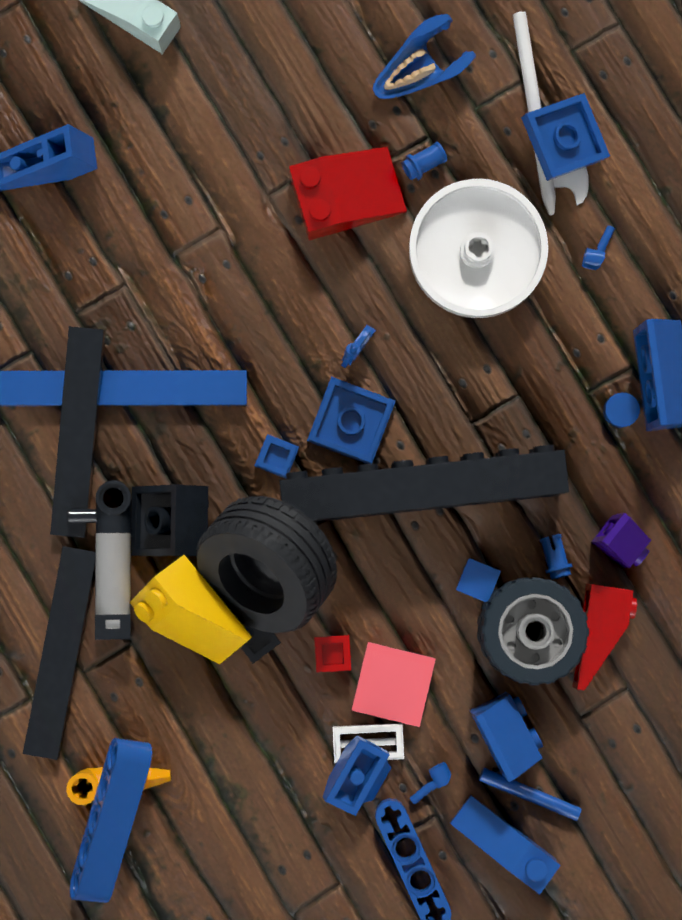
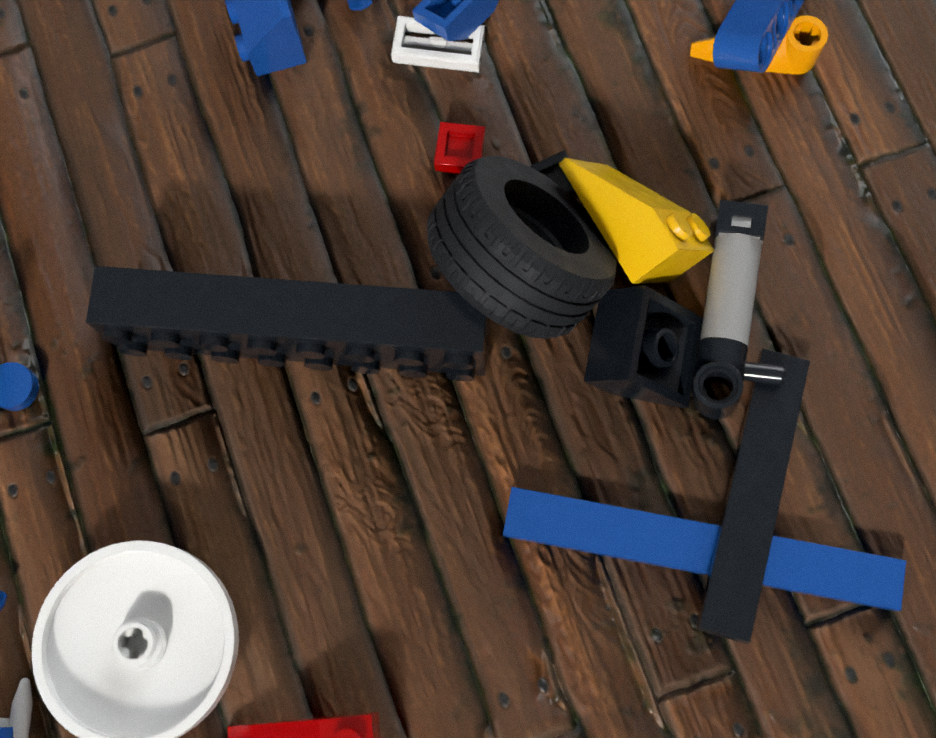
camera: 155 degrees left, 10 degrees down
black tile [23,546,96,760] -> none
blue tile [254,434,300,479] -> none
blue tile [307,376,396,464] -> none
blue piece [341,325,376,369] -> none
coral tile [351,642,436,727] -> none
blue tile [455,558,501,602] -> none
wheel [477,578,589,685] -> none
blue pin [539,534,573,580] -> none
red slope [572,584,637,691] -> none
dark purple slope [591,513,651,568] -> none

